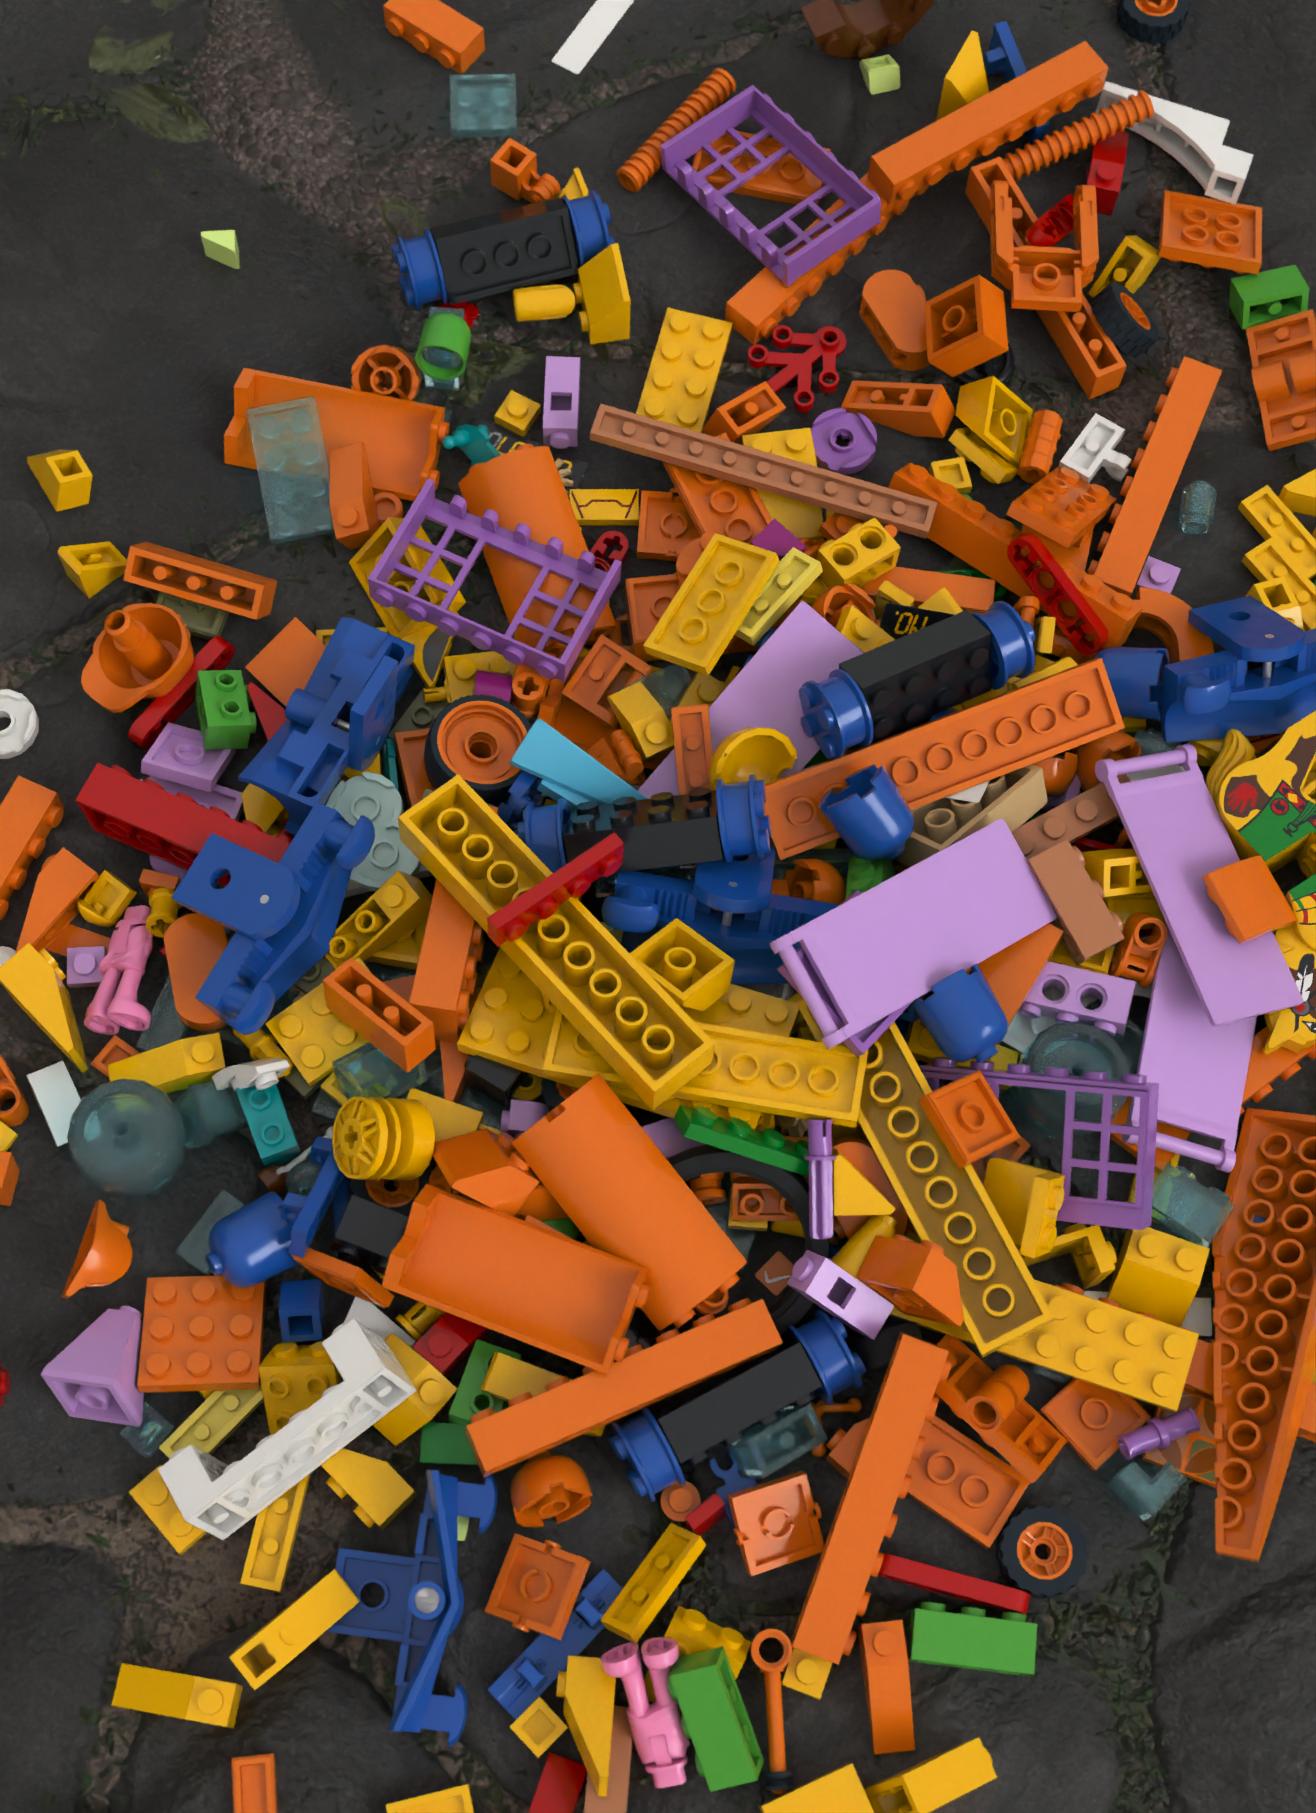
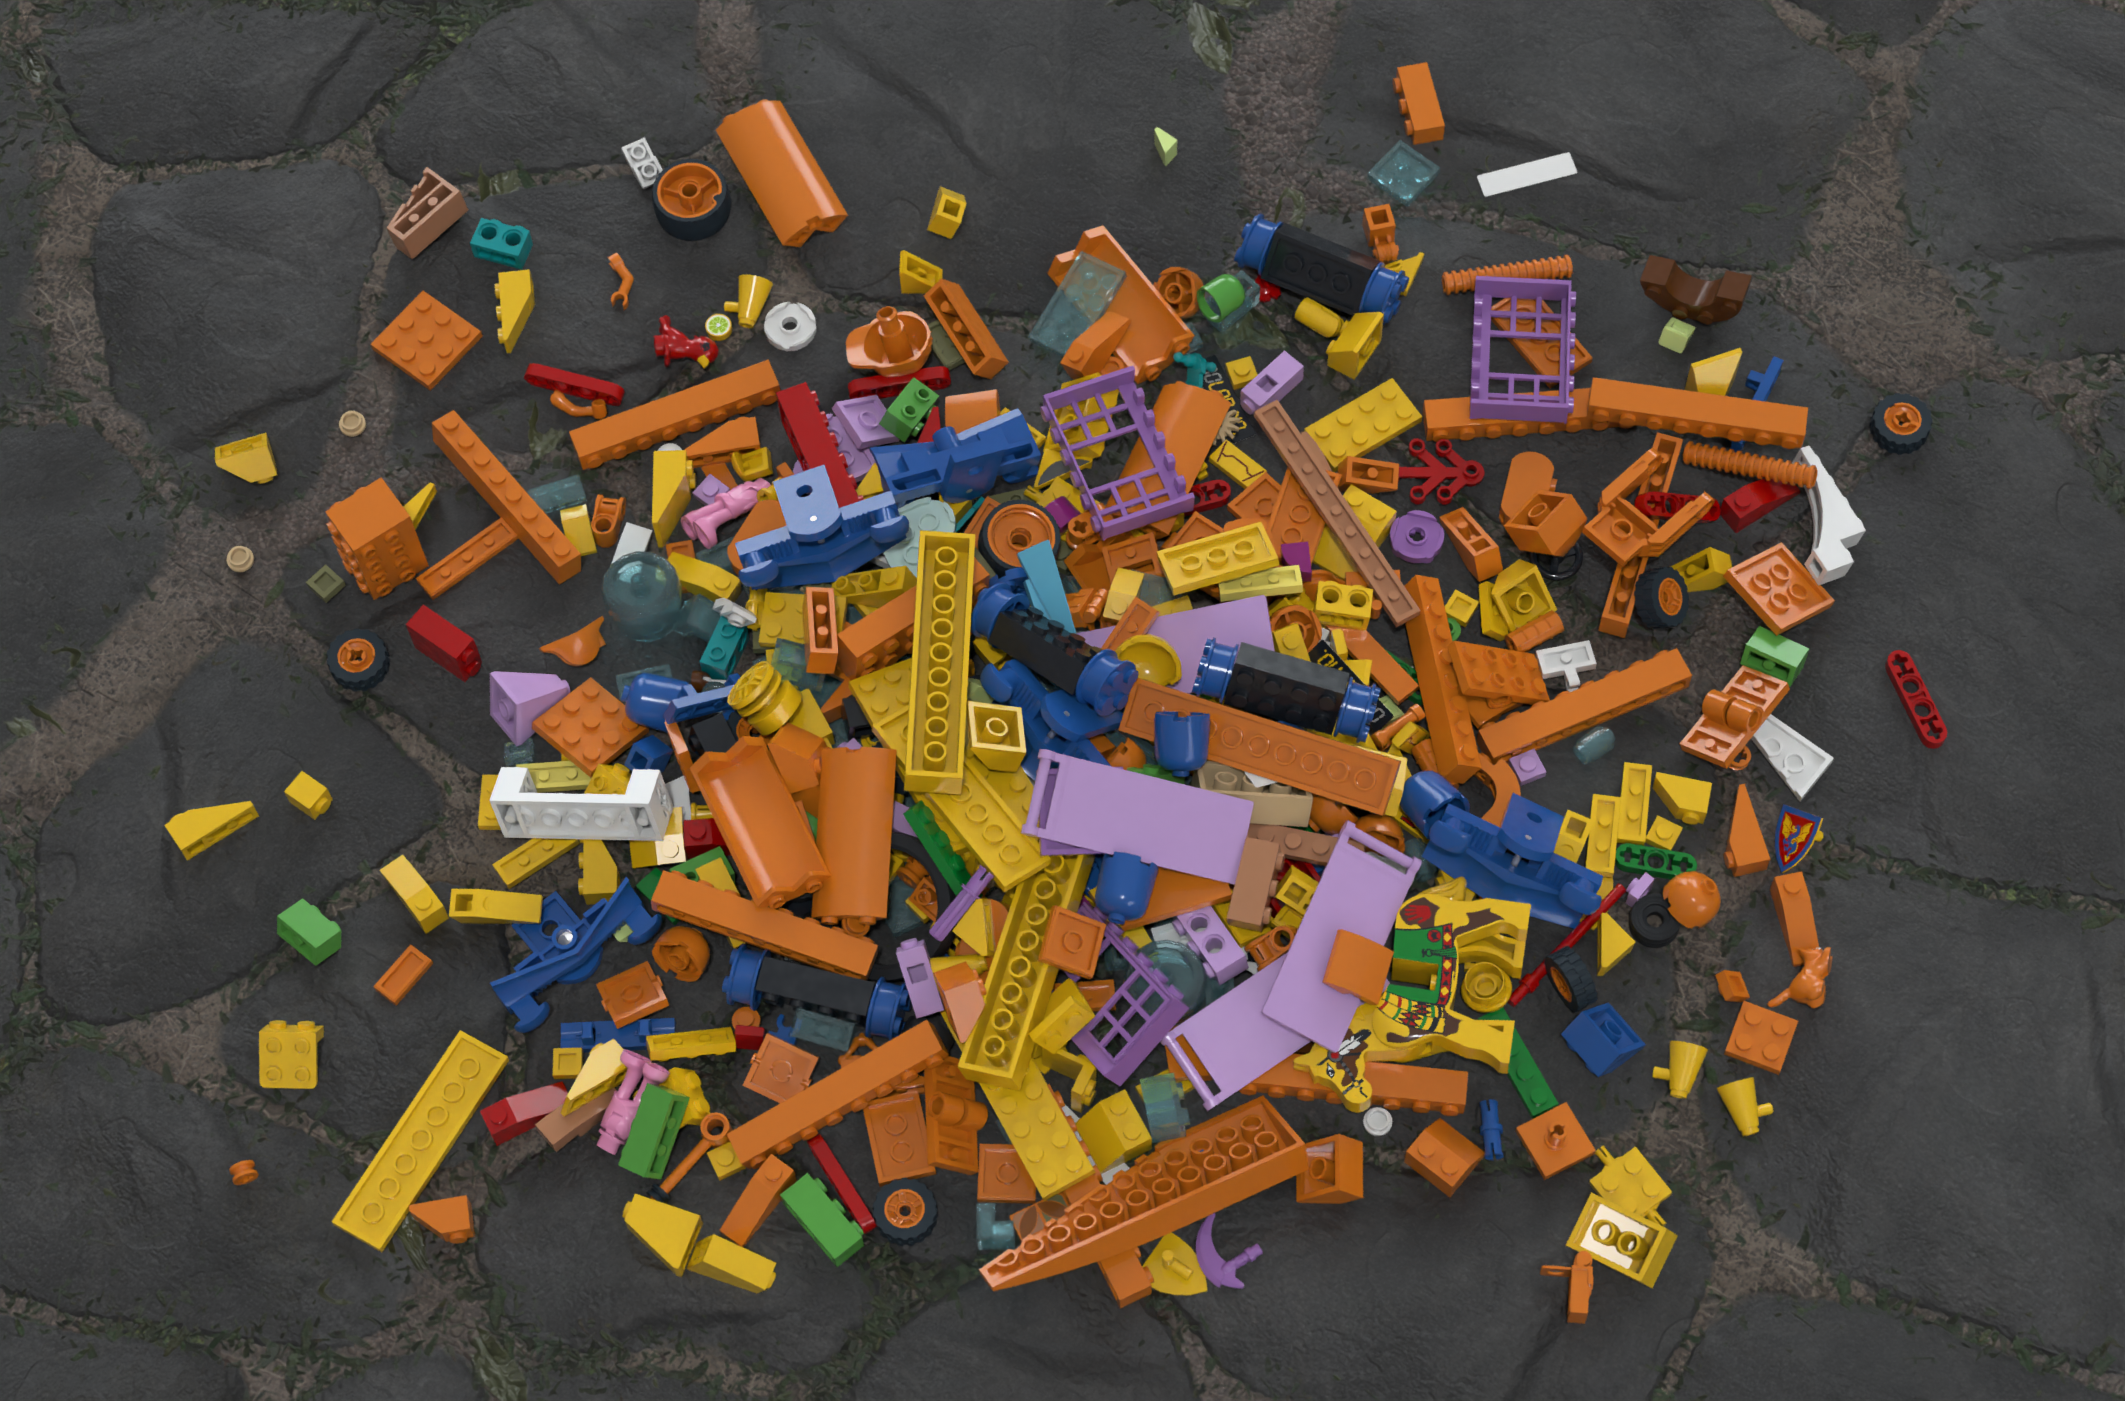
camera: 50 degrees right, 5 degrees down
red plate [487,832,624,947] -> none
red beam [1007,533,1109,655] -> none
medium lavender pin [1117,1407,1200,1460] -> none

